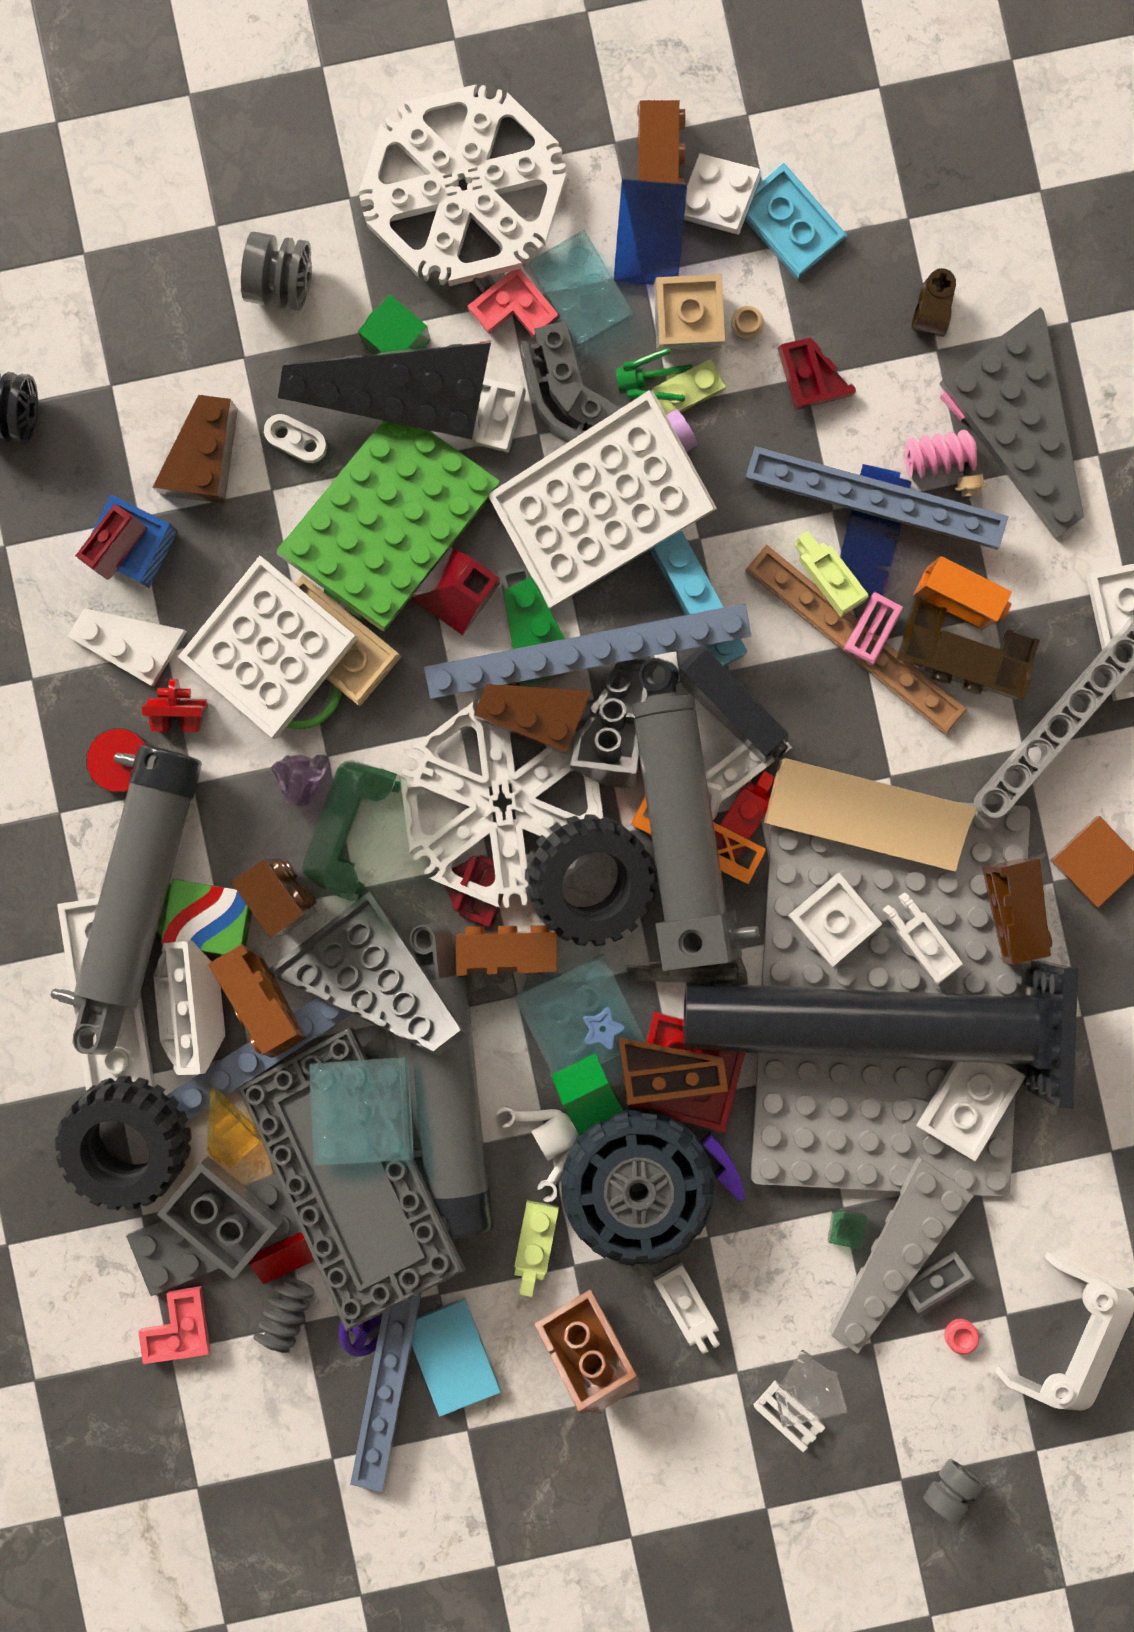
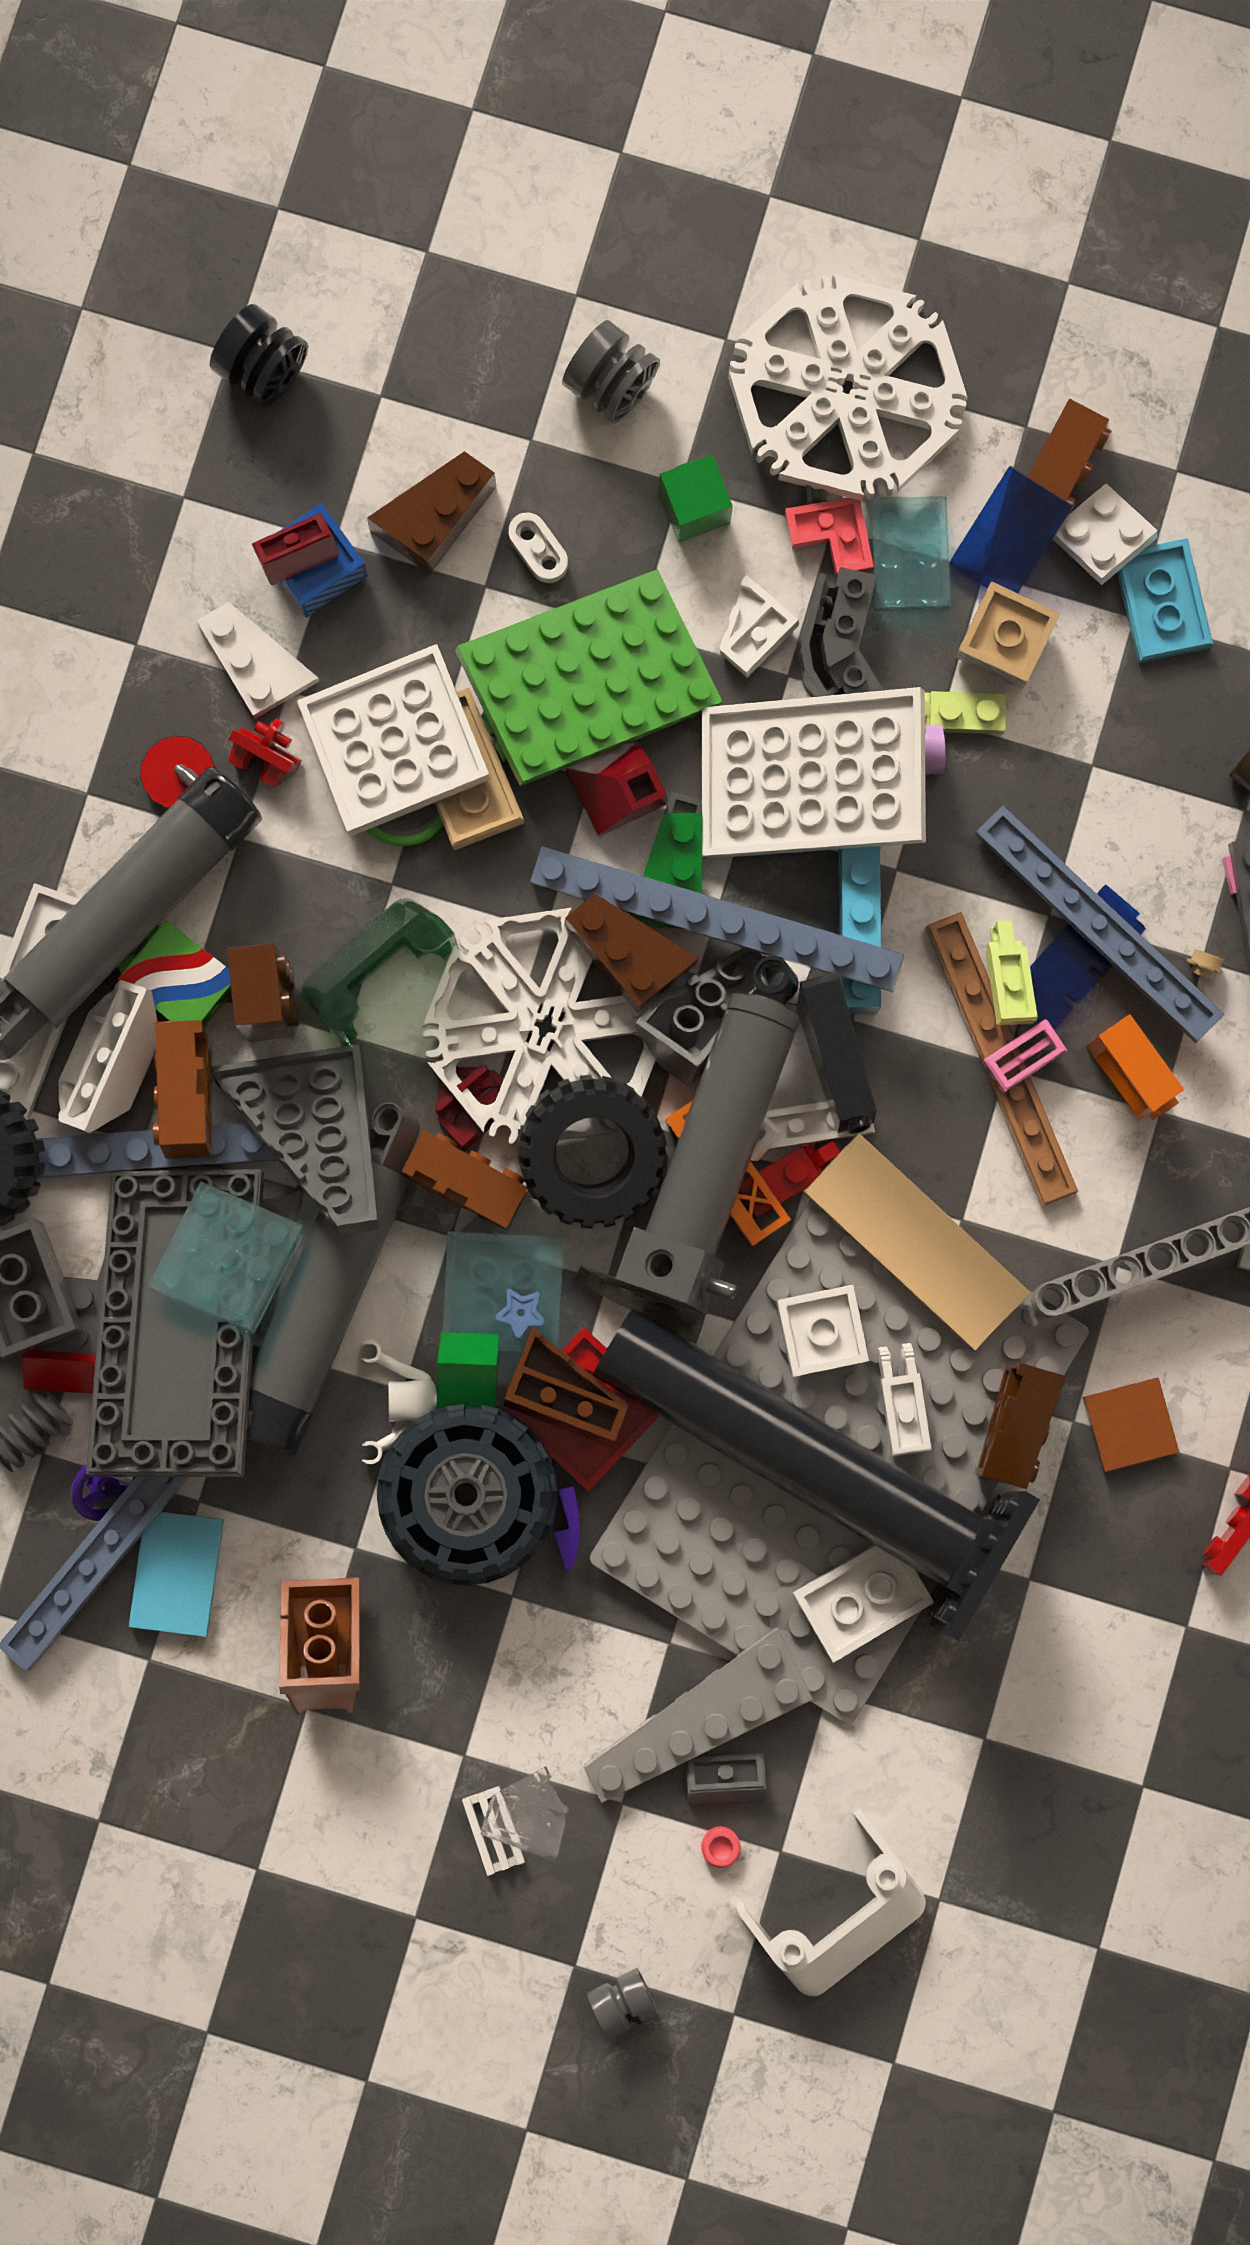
camera: 25 degrees right, 5 degrees down
clear yellow slope [207,1085,260,1168] -> none
clear purple rock [271,754,330,806] -> none
black wing [278,340,492,440] -> none
yellowish green hinge [514,1200,559,1297] -> none
green plant [616,348,693,401] -> none
white hinge [653,1262,720,1354] -> none
tan plate [731,306,764,339] -> none
dark red wing [777,337,856,410] -> none
clear green plate [827,1208,867,1249] -> none
dark brown bracket [896,598,1040,701] -> none
bright pink piece [905,430,977,479] -> none

